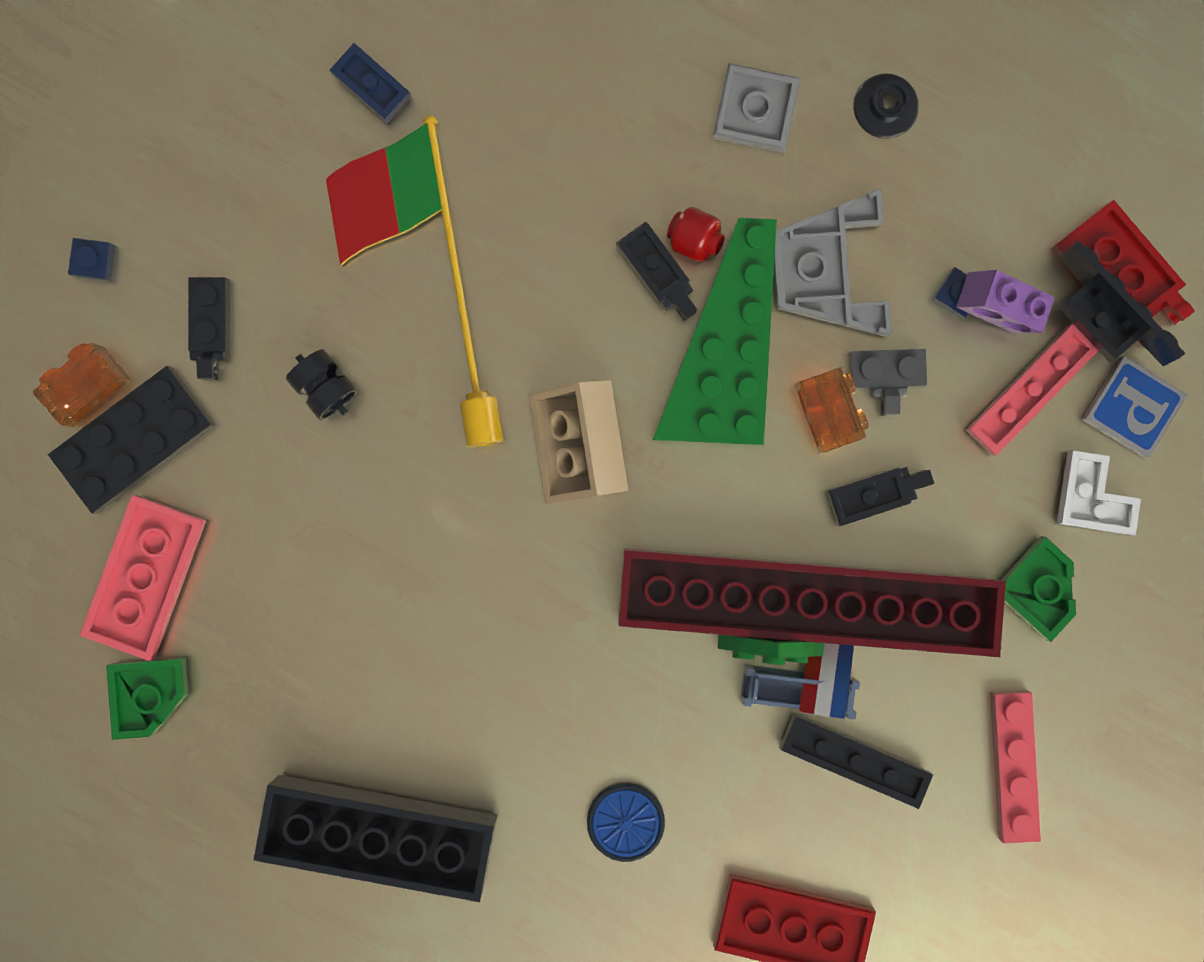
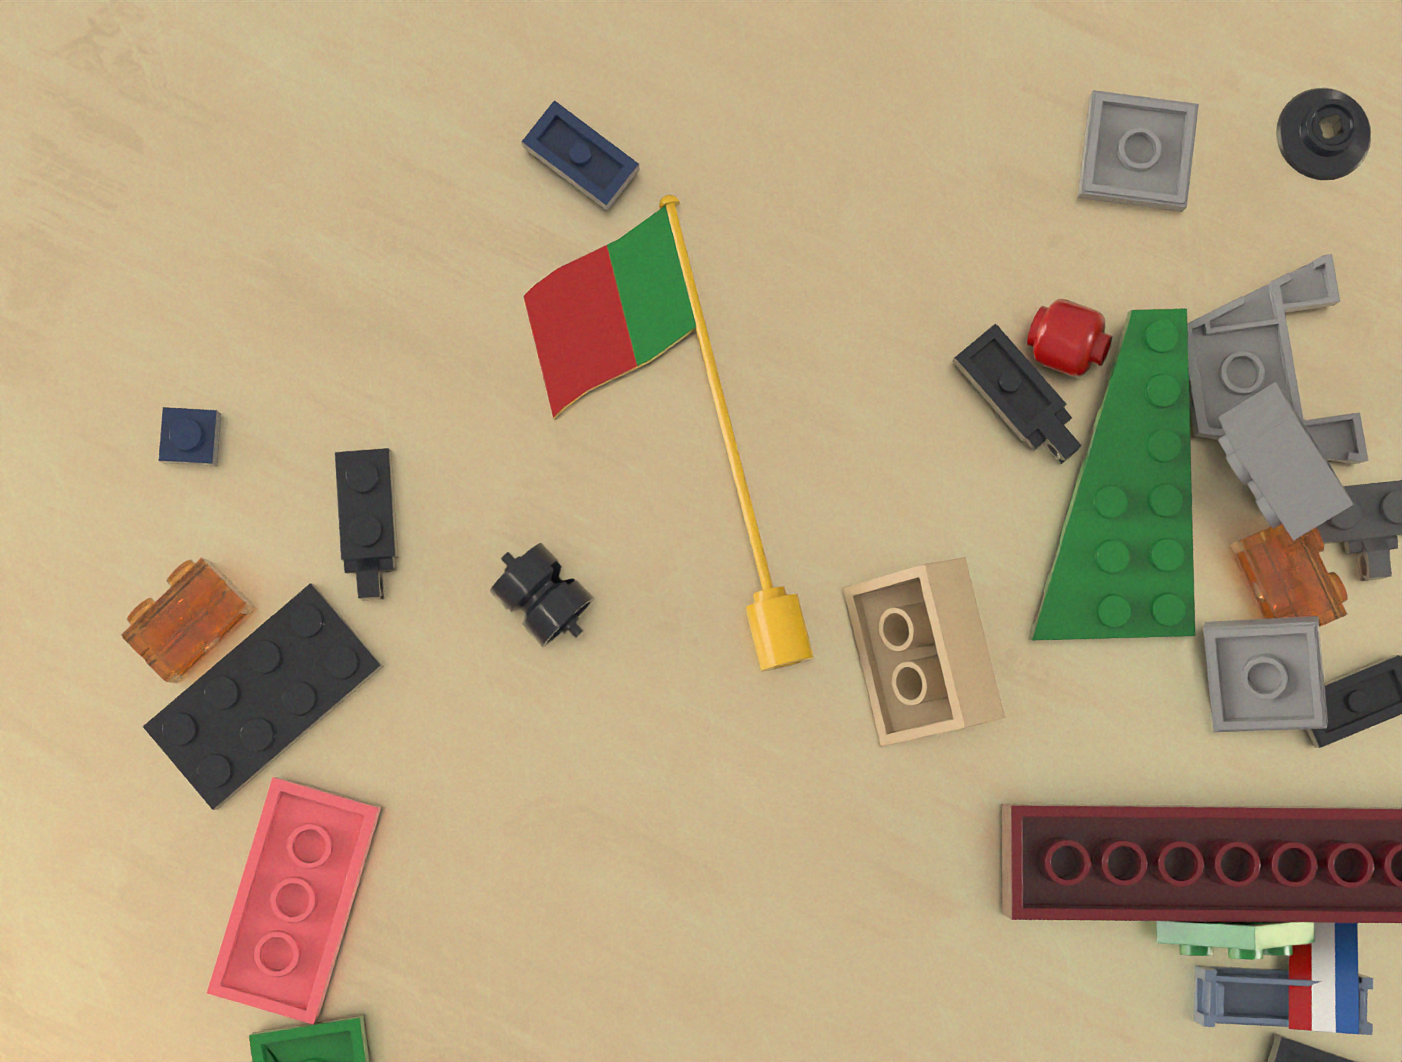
camera: 15 degrees left, 5 degrees down
none -> light grey tile [1203,616,1328,732]
none -> light grey brick [1218,382,1354,540]

